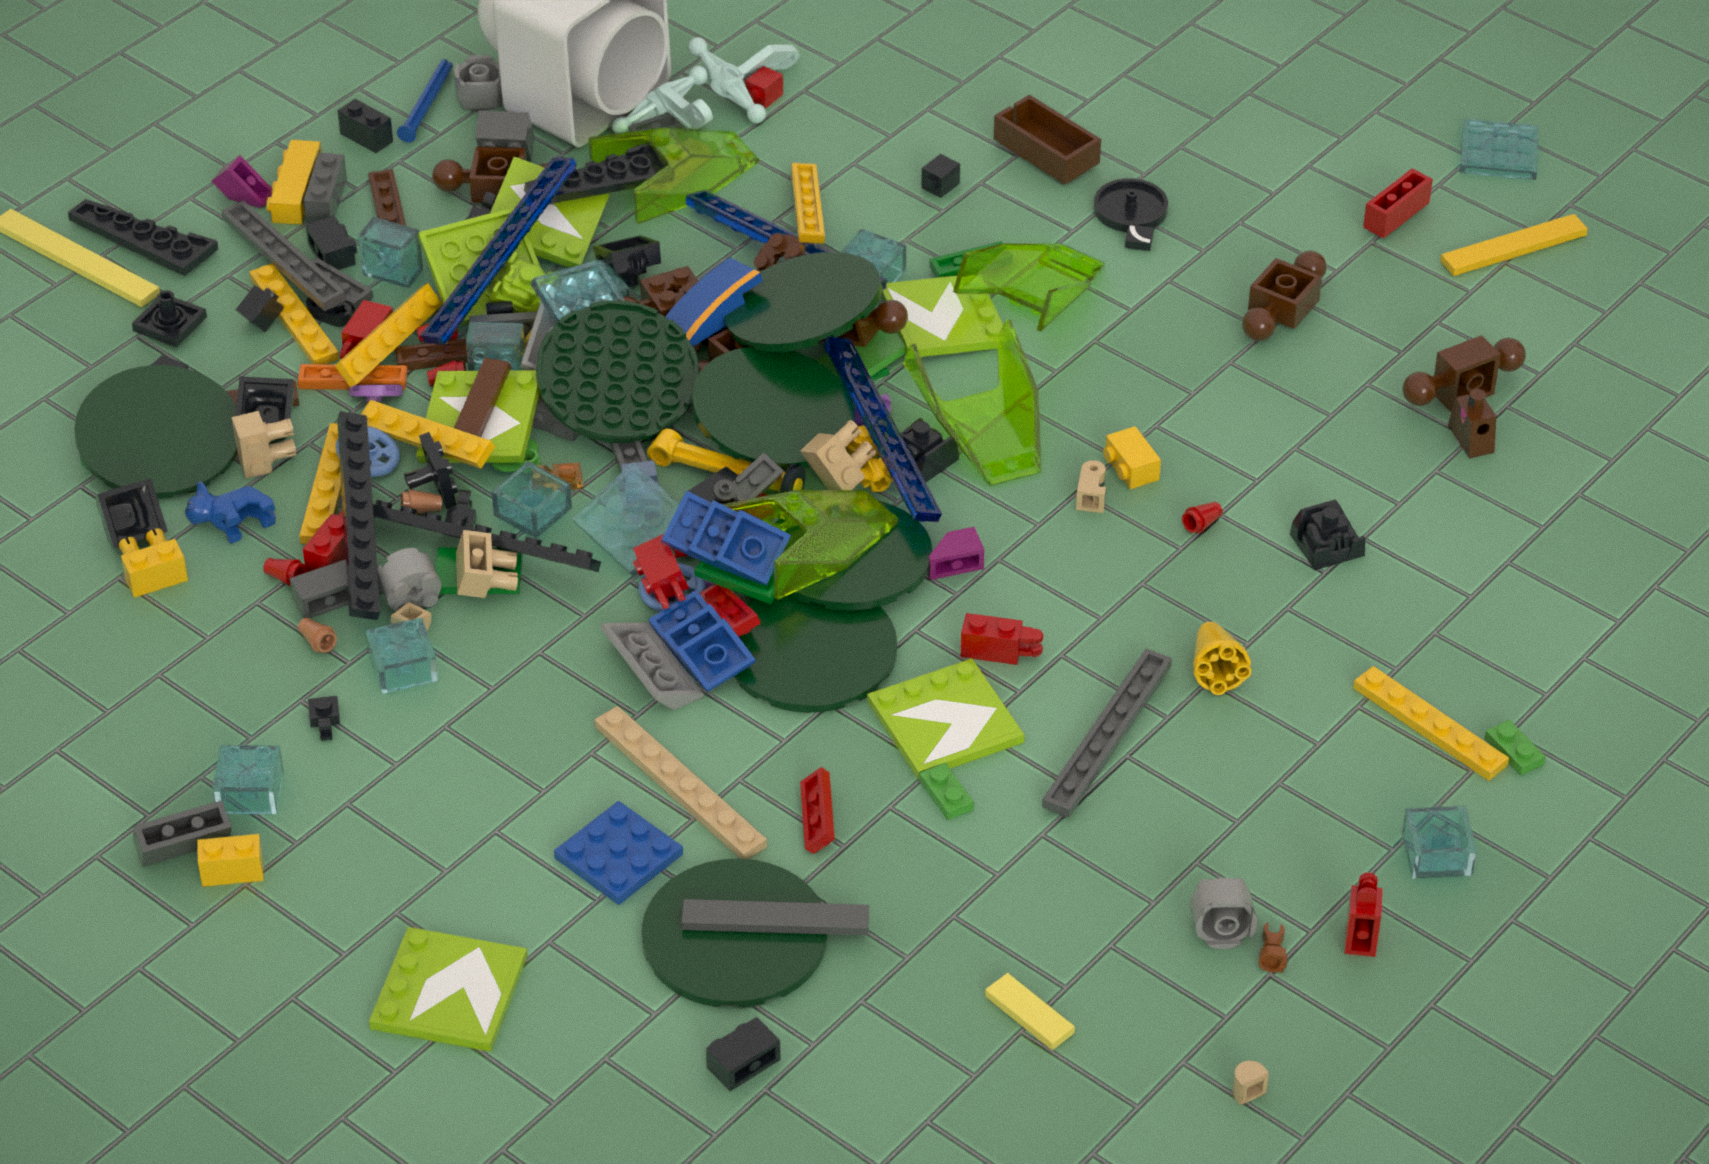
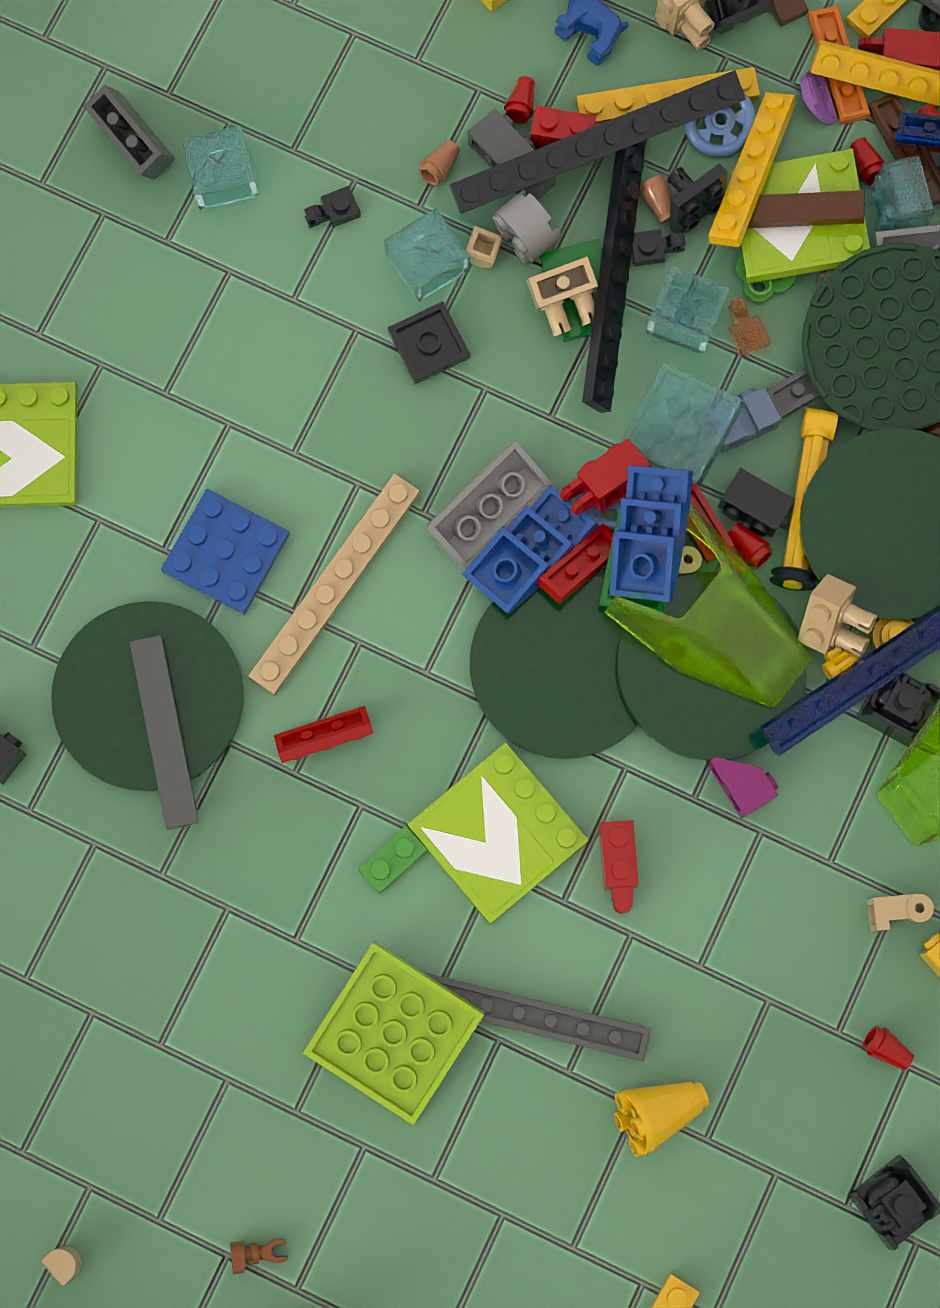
camera: 75 degrees right, 35 degrees up
yellow brick [198,834,264,887] -> none
dark grey hinge [713,453,784,510] -> none
light yellow tile [985,973,1075,1050] -> none
light grey brick [1190,878,1258,949] -> none
none -> lime plate [303,941,485,1126]
none -> black plate [387,301,470,384]

